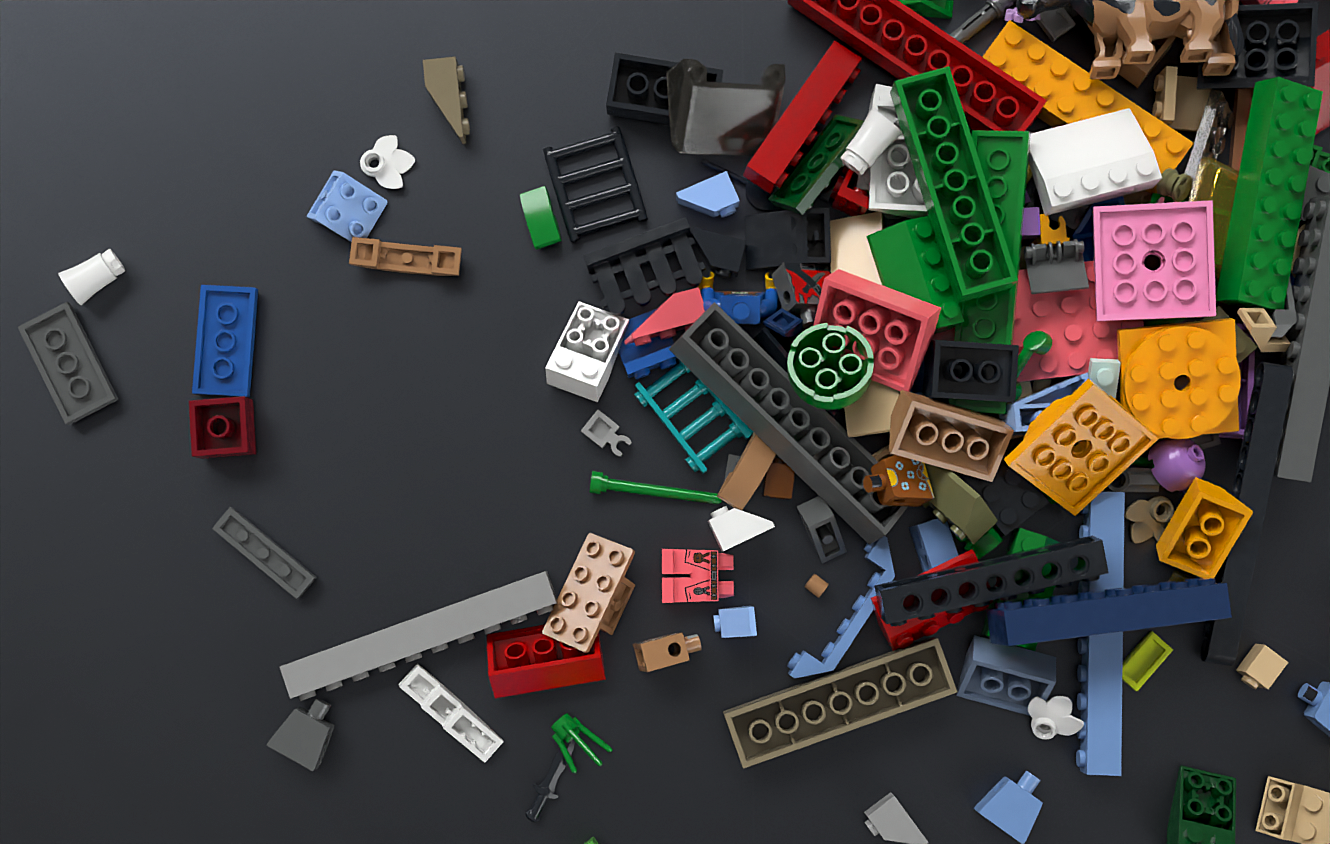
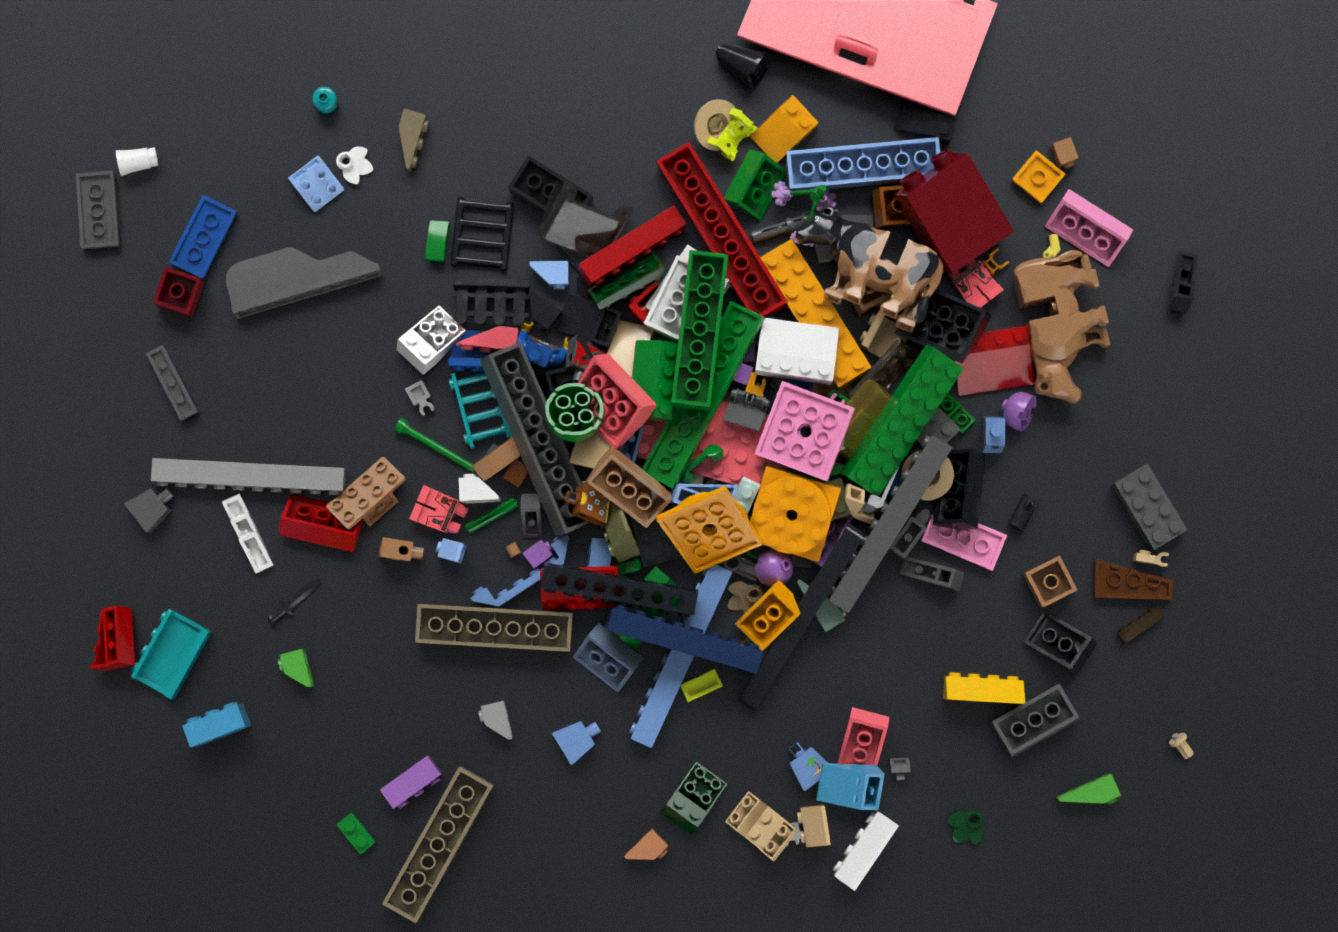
camera: 25 degrees right, 0 degrees up
medium nougat slope [349,237,462,276] -> none
green plant [551,713,612,774] -> none
dark blue slope [763,308,803,337] -> none
white plant [840,109,902,175] -> none
black slope [922,340,1019,402] -> none
white plate [1028,696,1084,740] -> none
olive wheel [1156,168,1193,202] -> none
tan brick [1236,644,1288,689] -> none
none -> dark grey piece [226,247,383,319]
none -> teal head [312,87,338,113]
none -> green axle [465,498,518,533]
none -> medium lavender brick [523,540,554,569]
none -> sand green slope [796,580,846,632]

